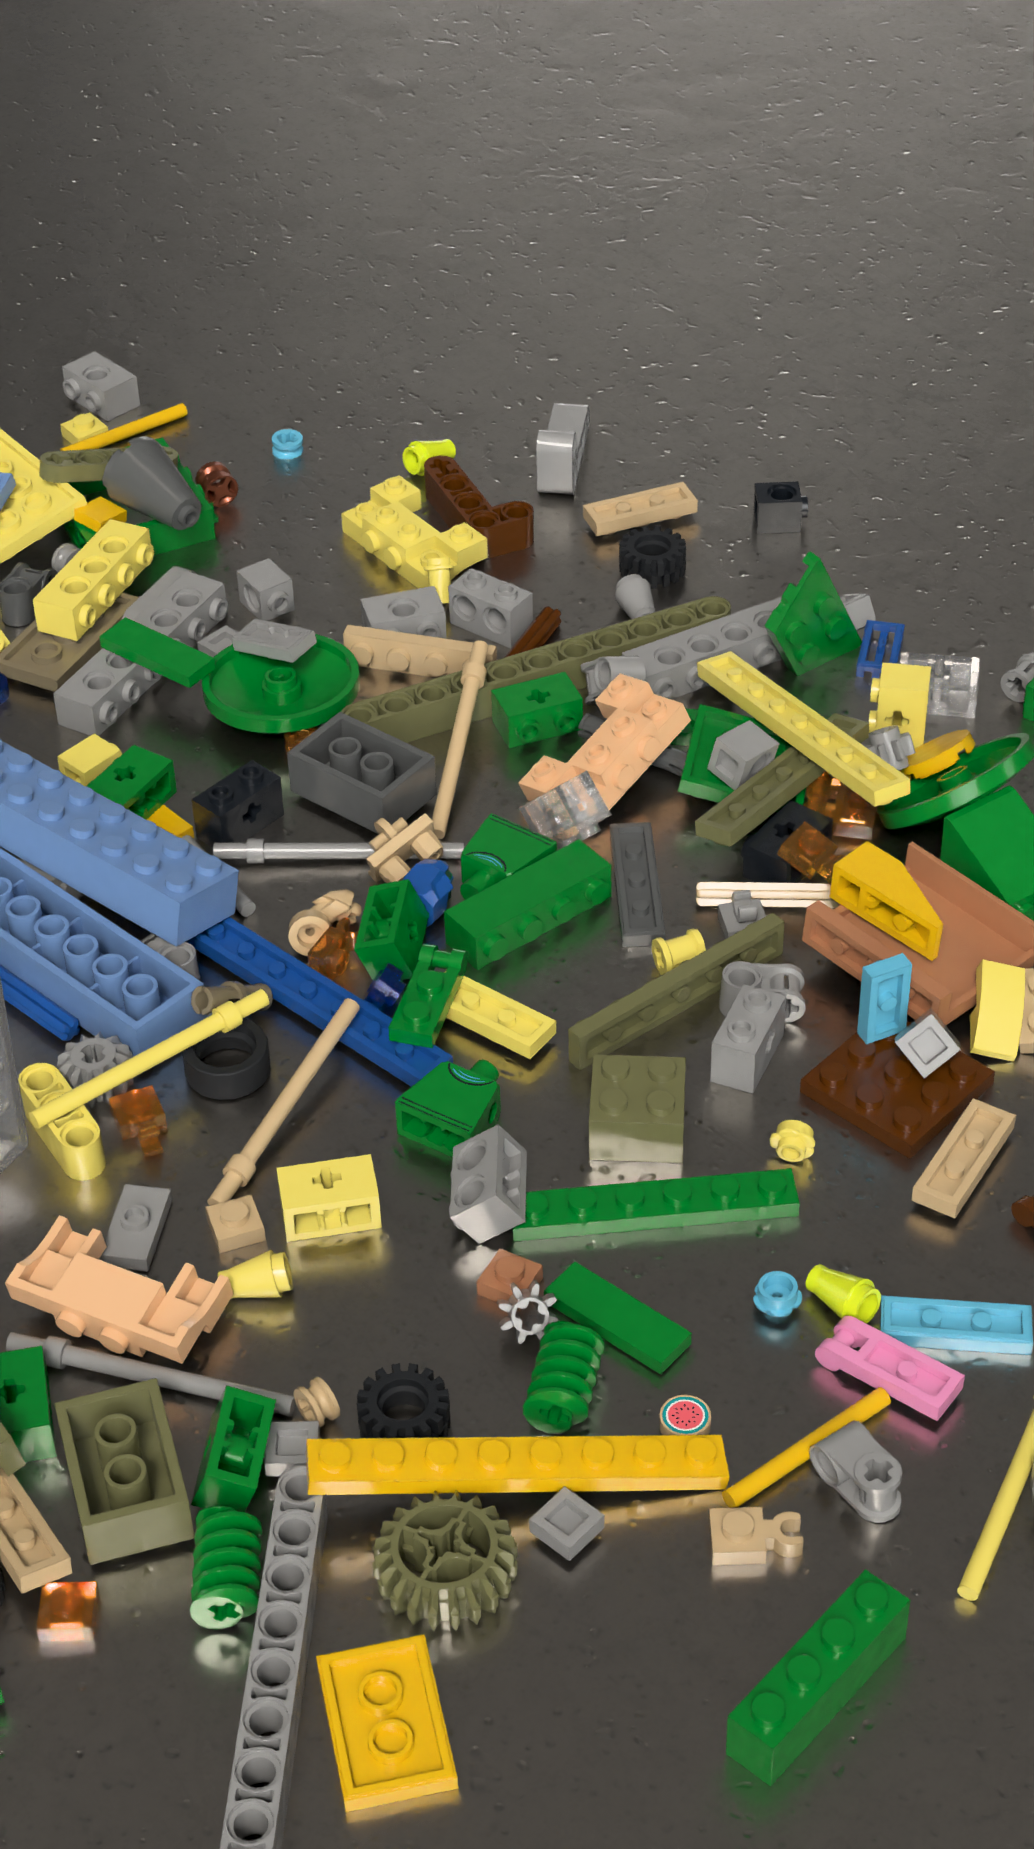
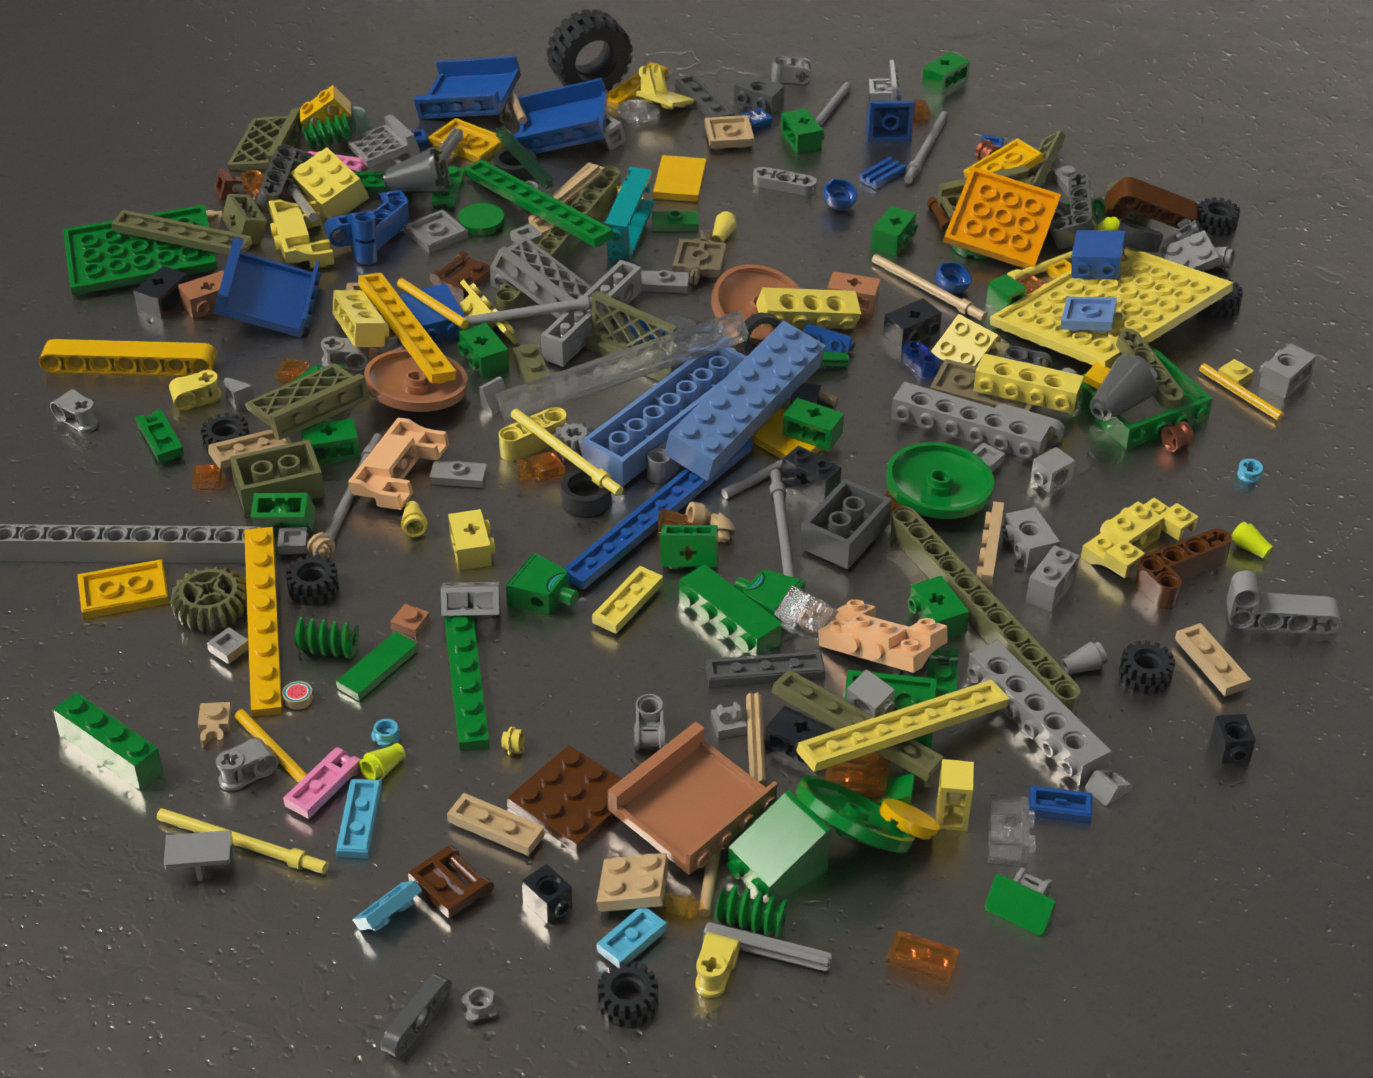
camera: 85 degrees right, 0 degrees up
light yellow brick [57,733,122,786] -> none
green tile [99,617,215,688] -> none
green piece [190,1506,263,1629] -> none
dark tan pin [191,981,273,1015] -> none
tan plate [206,1194,266,1253] -> none
tan bar [207,998,360,1206] -> none
light grey plate [231,619,317,663] -> none
clear blue plate [362,962,406,1009] -> none
tan hips [366,813,443,883] -> none
green plate [388,943,468,1049] -> none
blue rock [403,859,454,927] -> none
light yellow pin [424,557,454,604] -> none
tan bar [432,640,489,839] -> none
light grey gear [497,1280,559,1344] -> none
reddish brown axle [504,606,561,658] -> none
olive plate [568,913,785,1071] -> none
light grey piece [580,656,646,706] -> none
olive piece [589,1054,686,1163] -> none
light yellow bush [652,928,706,975] -> none
light grey brick [710,984,786,1094] -> none
green wing [764,551,862,676] -> none
clear orange plate [777,821,846,885] -> none
yellow slope [829,841,943,961] -> none
medium azure plate [857,953,912,1045] -> none
light grey gear [864,725,916,771] -> none
panel [895,1008,961,1078] -> none
light yellow slope [970,959,1025,1062] -> none

